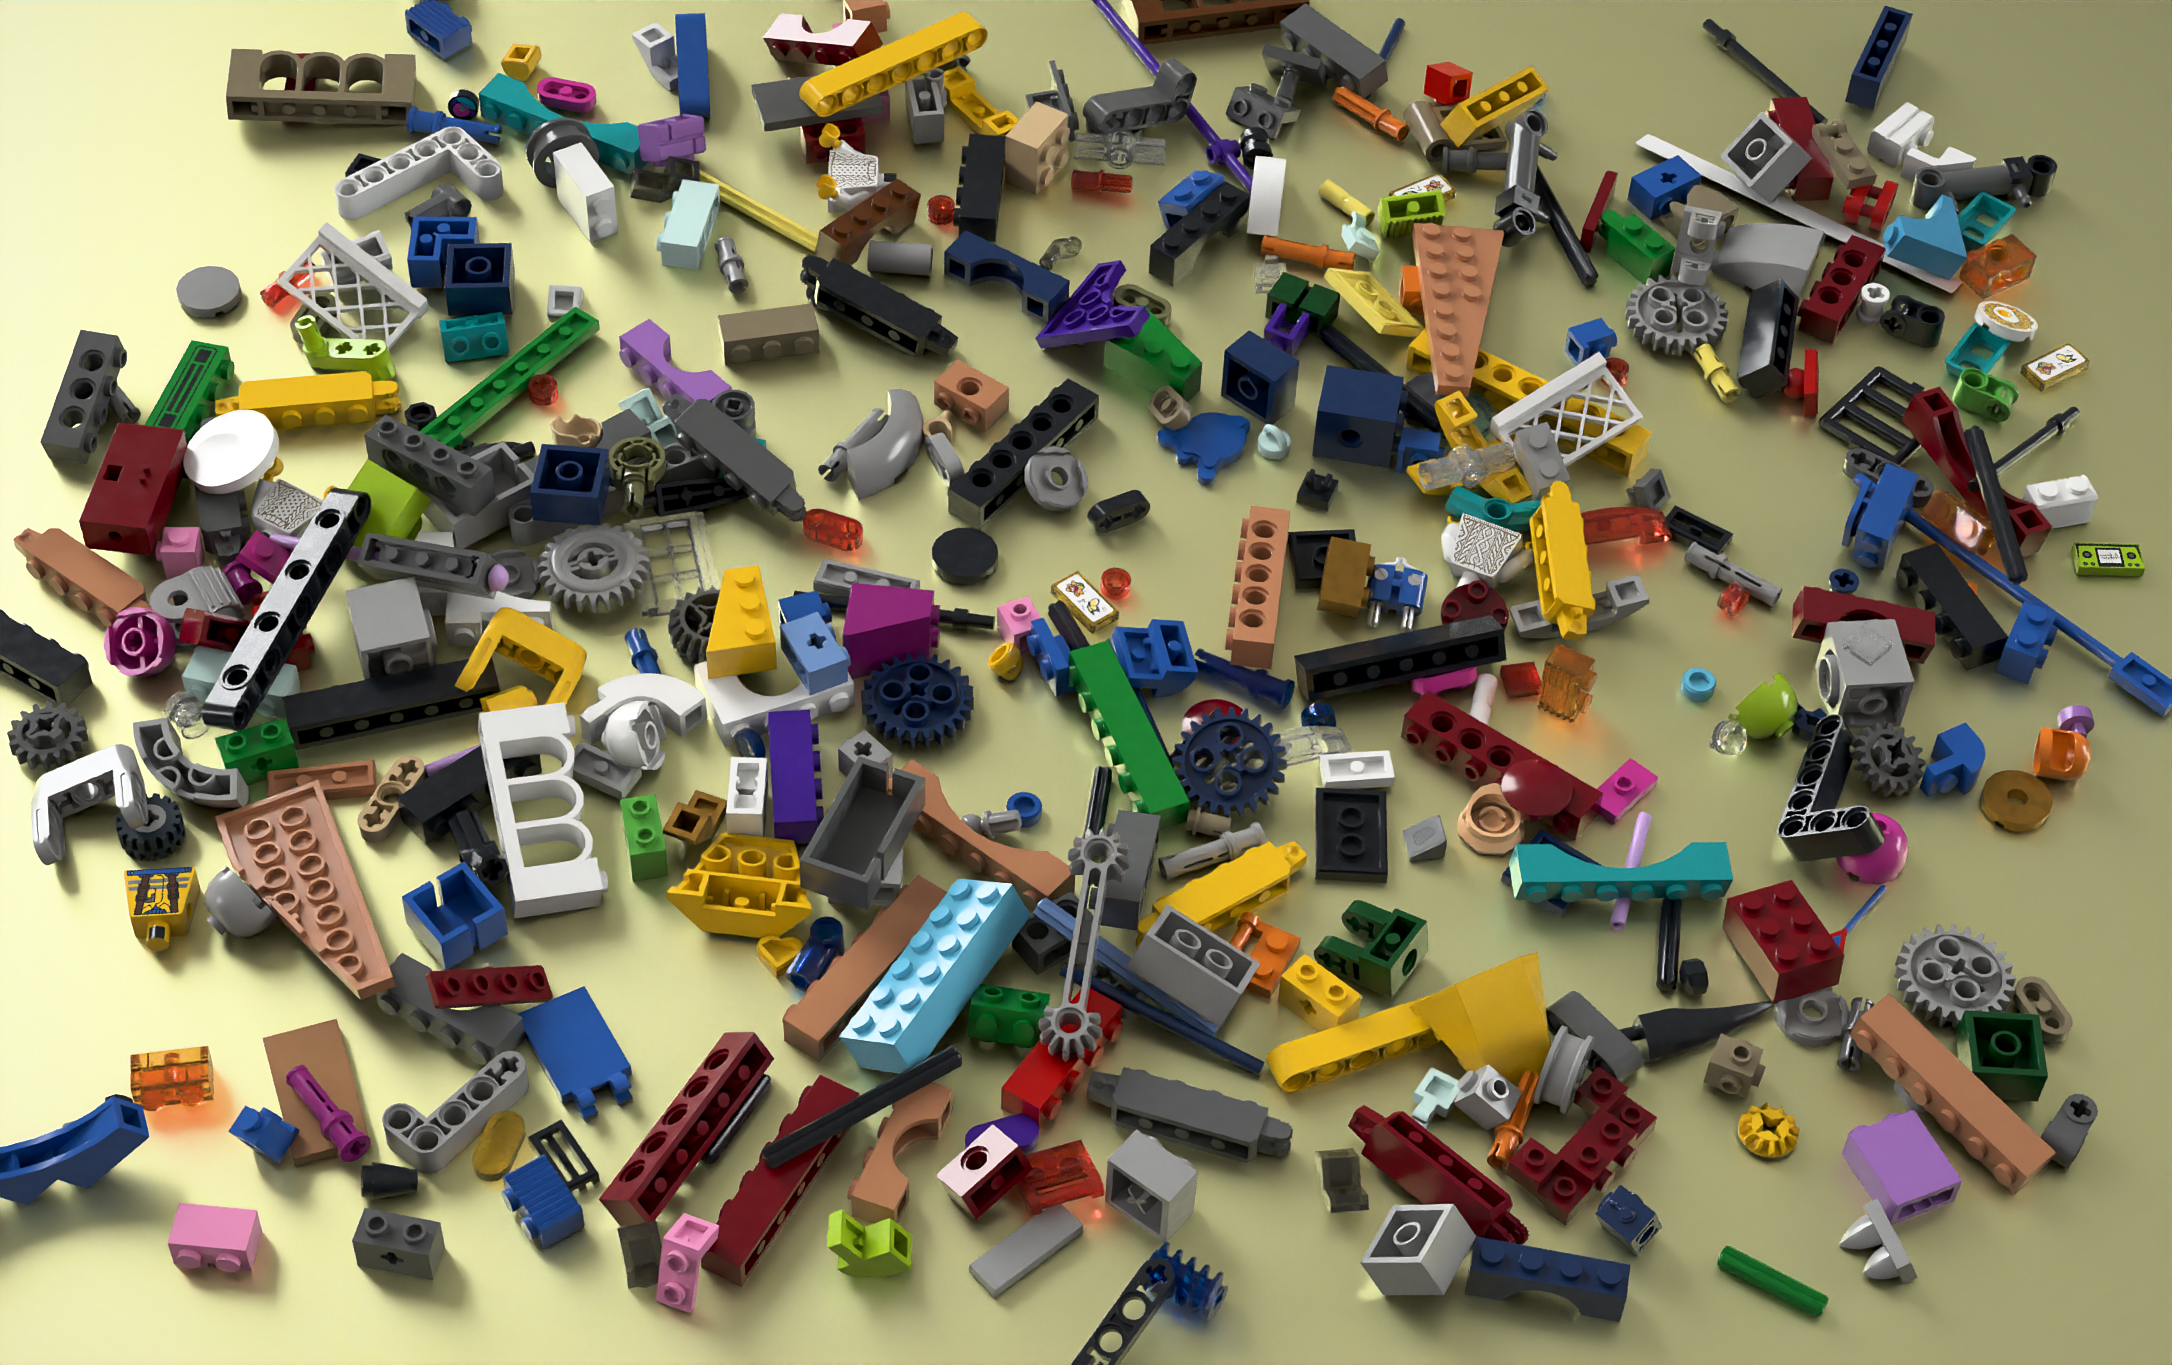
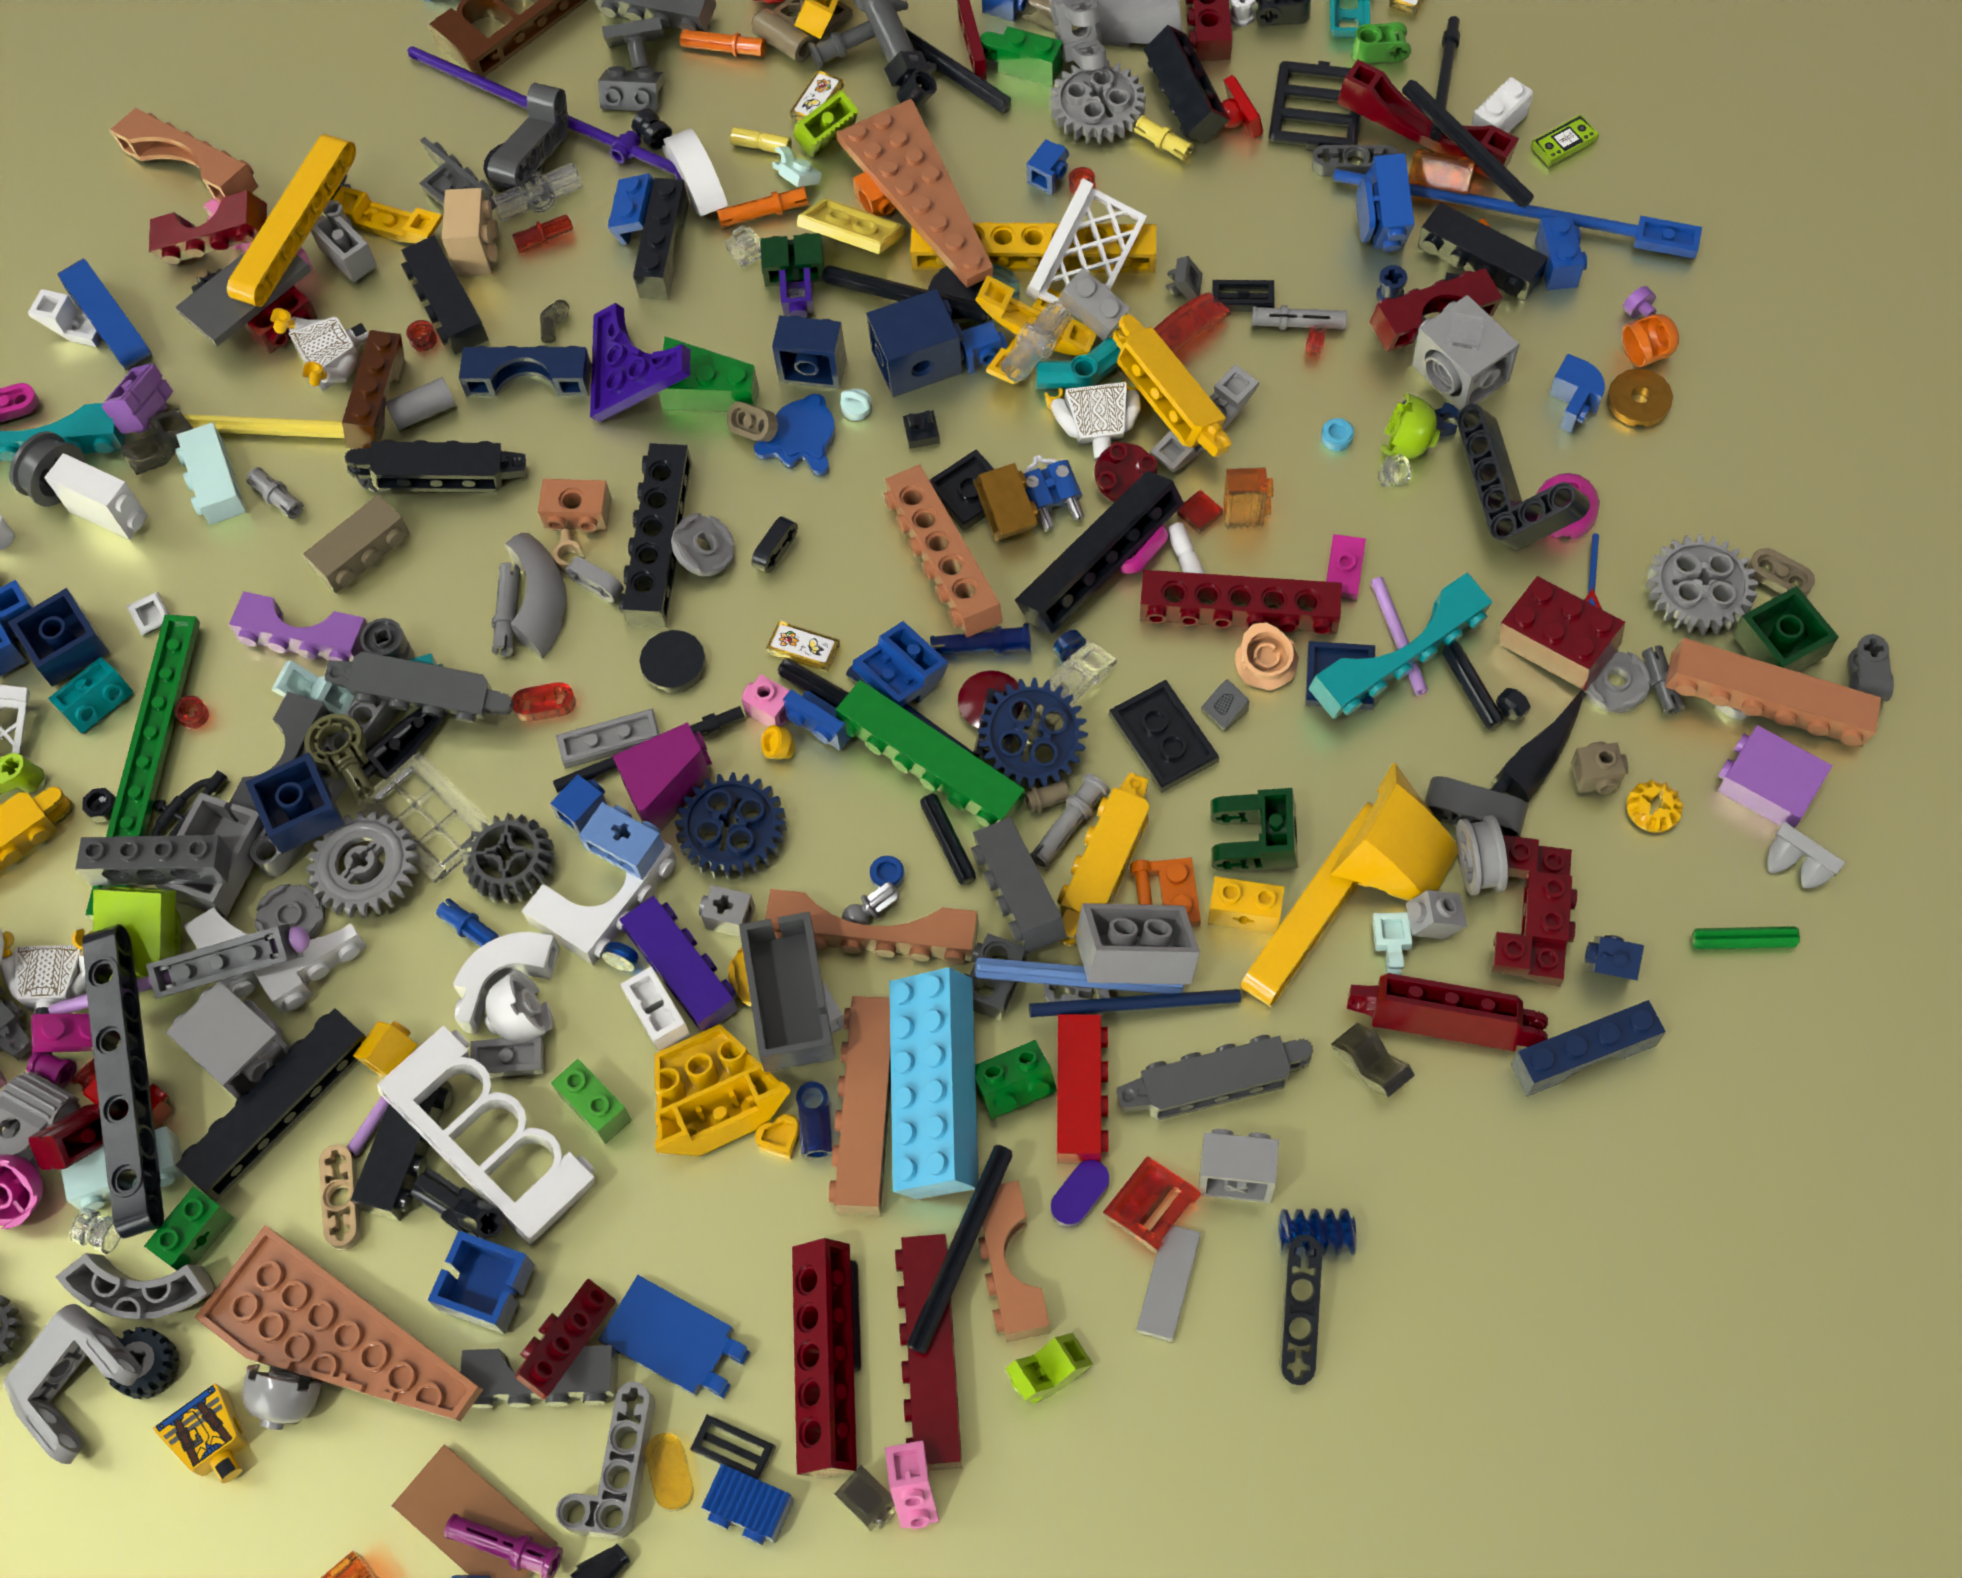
camera: 25 degrees left, 15 degrees up
nougat tile [267,760,377,800] -> none
yellow connector [455,607,587,706] -> none
tan hair [550,414,603,448] -> none
pearl gold slope [663,790,727,845] -> none
yellow wedge [706,565,777,679] -> none
dark red brick [936,1124,1033,1220] -> none
light grey arm [1038,827,1130,1062] -> none
clear red bush [1100,567,1131,600] -> none
olive plate [1113,284,1172,326] -> none
white plate [1319,750,1395,789] -> none
light grey brick [1360,1204,1476,1295] -> none
orange axle [1487,1070,1540,1171] -> none
dark red dish [1501,759,1573,822] -> none
dark grey gear [1850,722,1926,796] -> none

